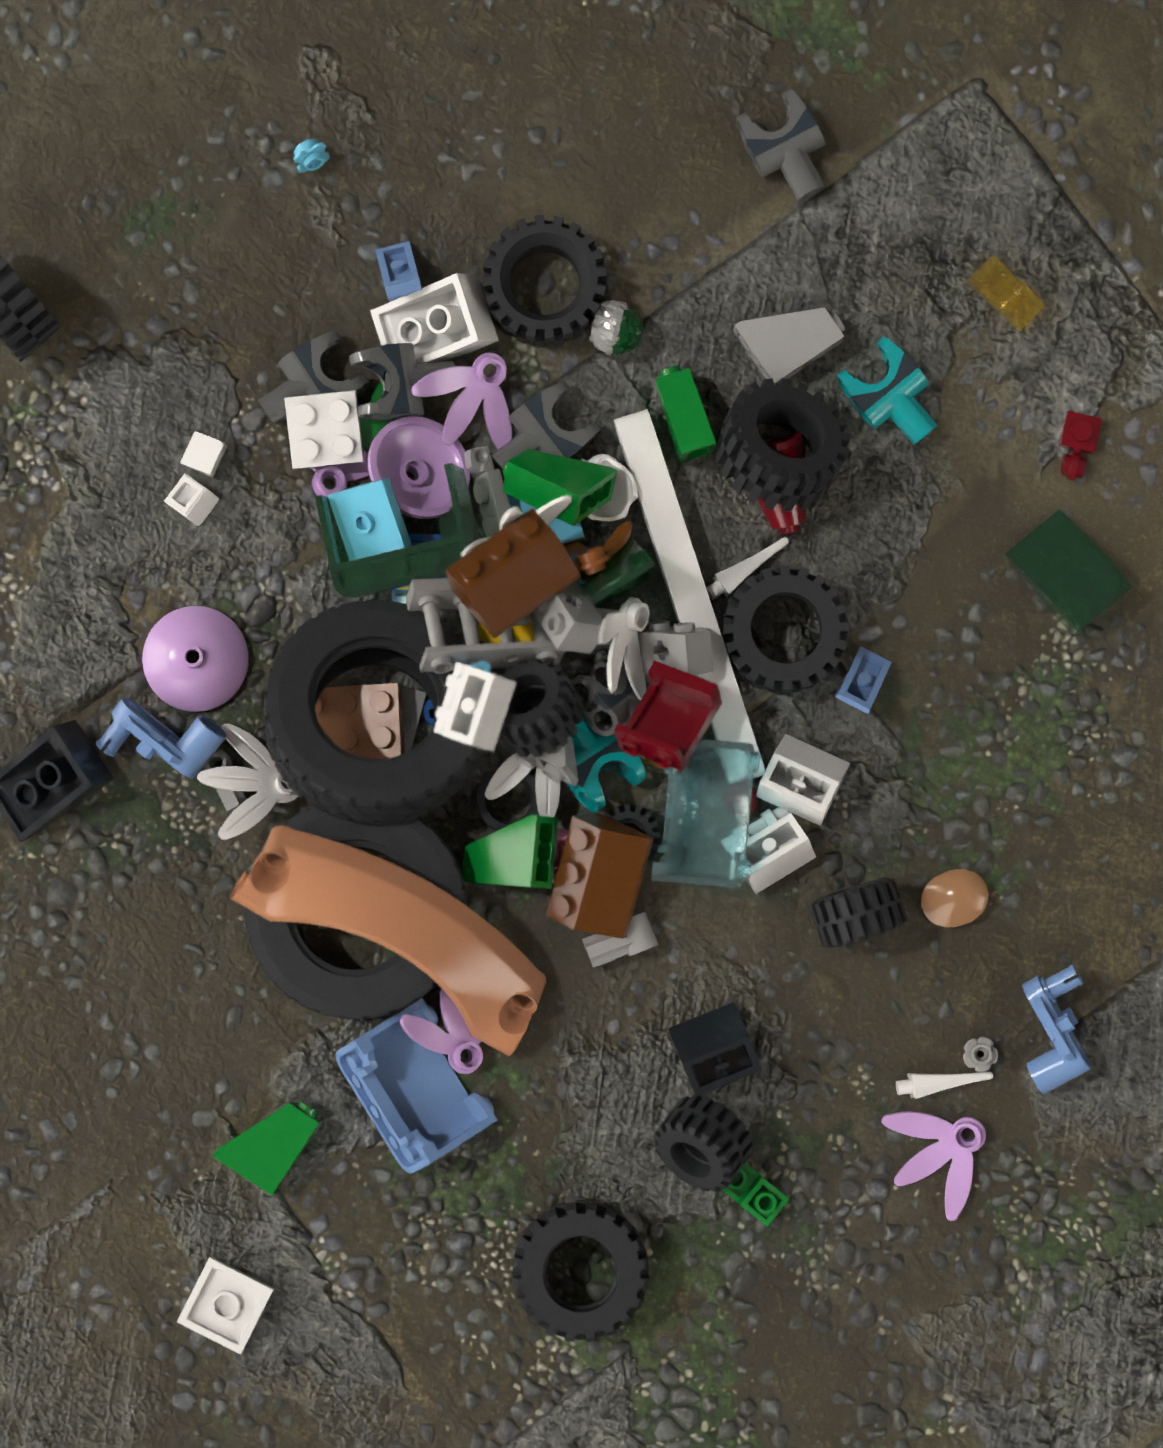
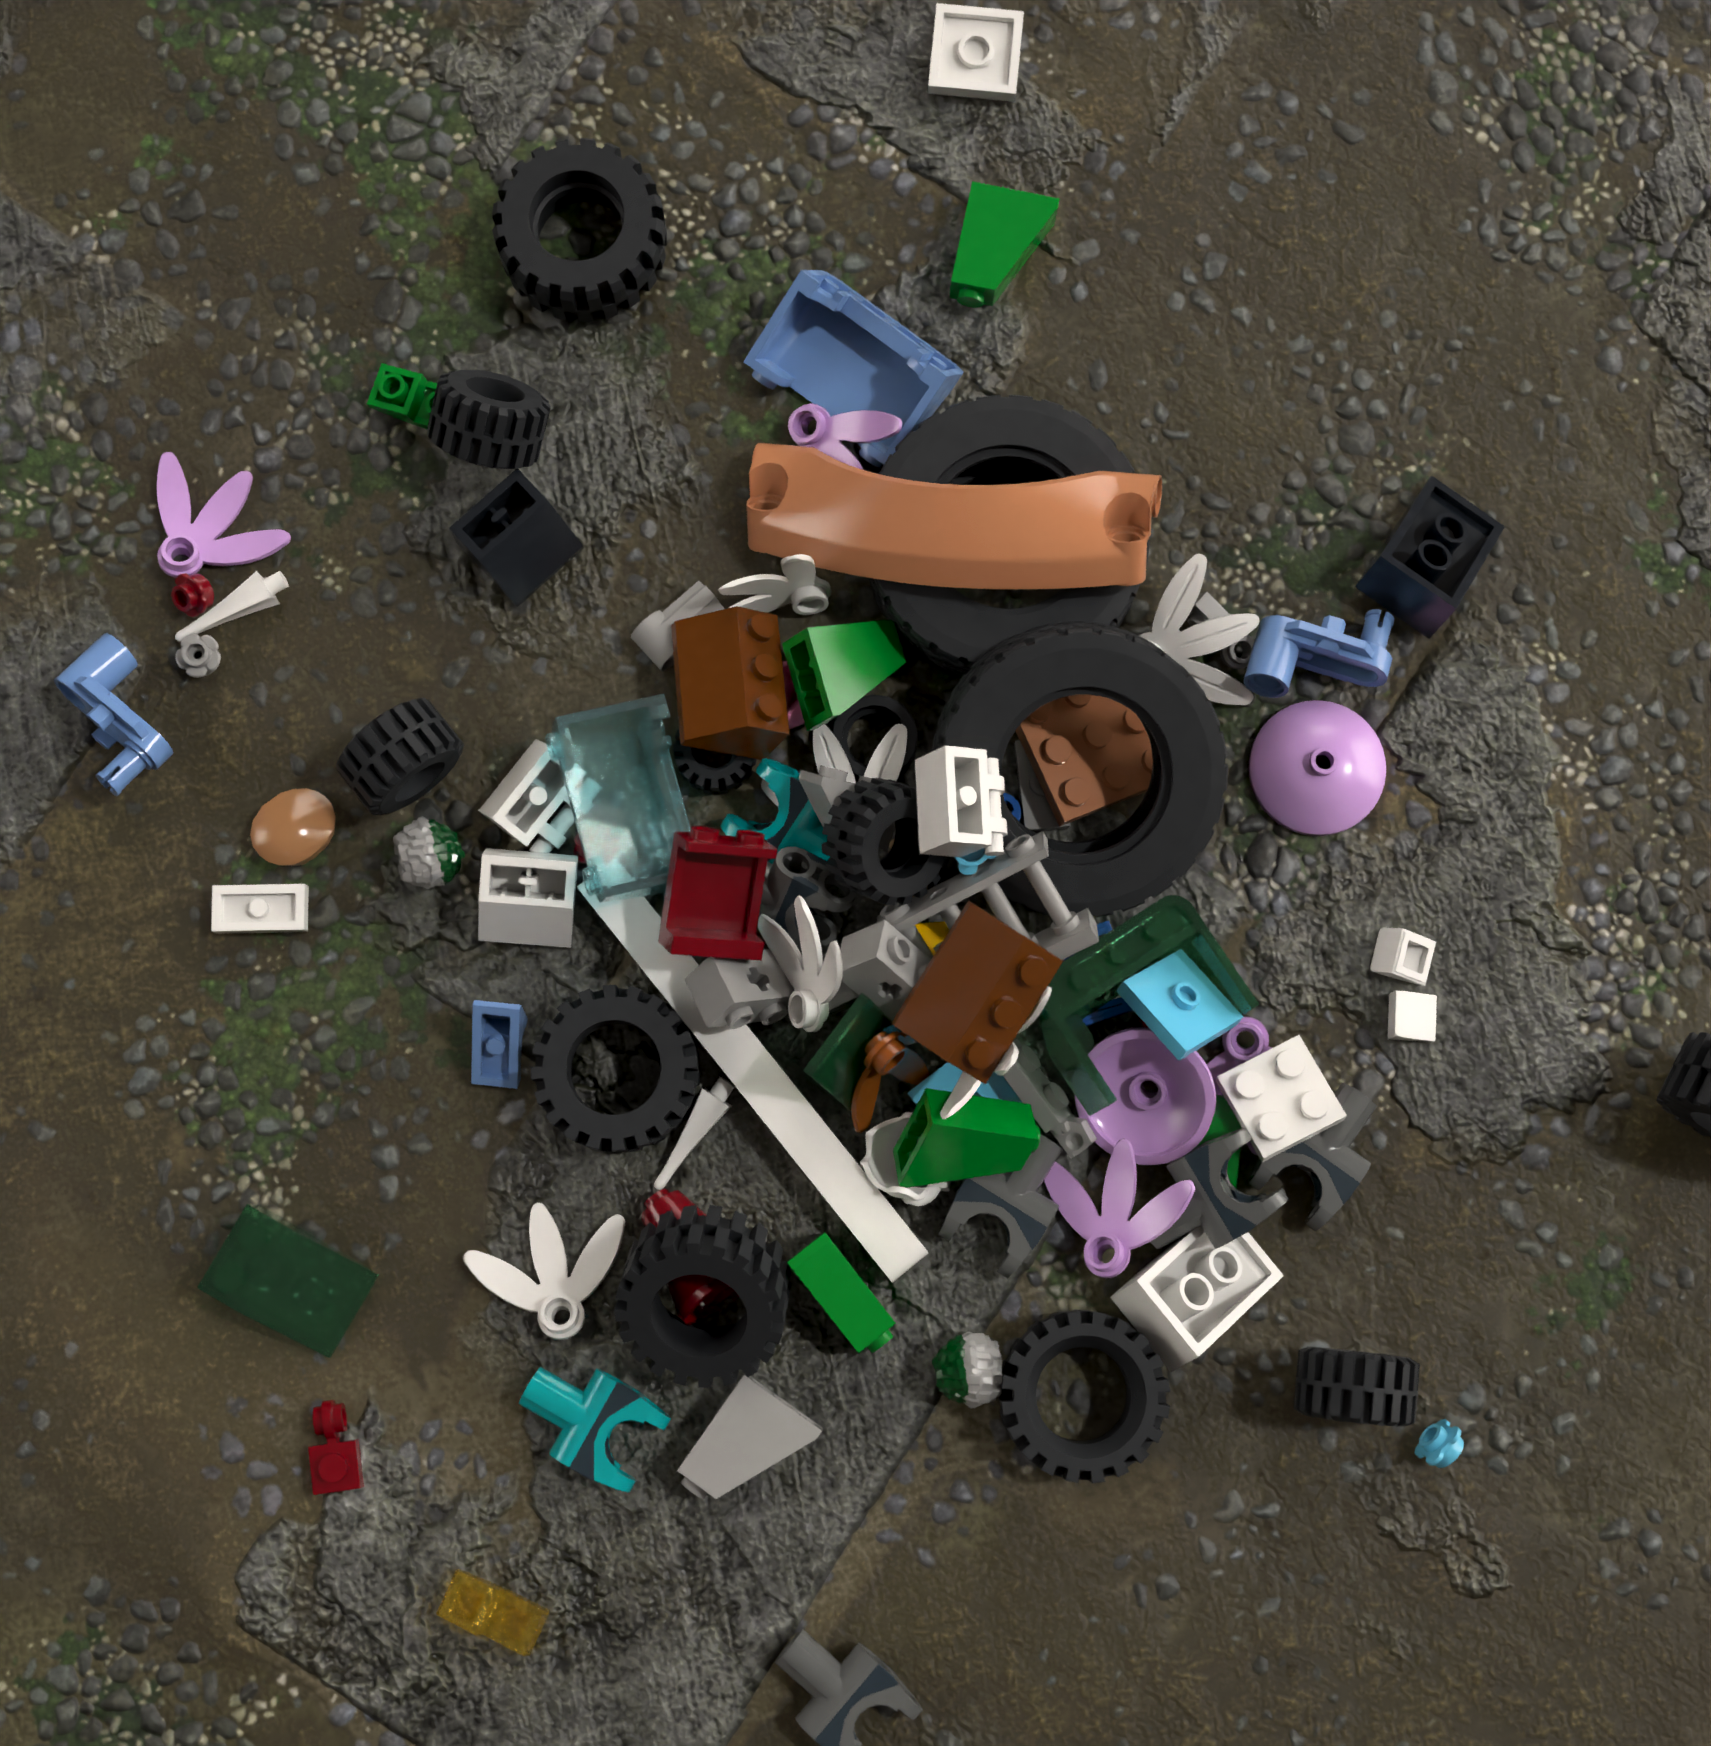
camera: 160 degrees right, 5 degrees down
medium blue slope [376,241,422,302] -> none
none -> dark red plate [171,573,214,617]
none -> white plate [211,884,309,934]
none -> light grey piece [393,816,465,889]
none -> white plant [463,1202,625,1340]
none -> white plant [718,554,831,615]
none -> black tyre [1294,1346,1420,1427]

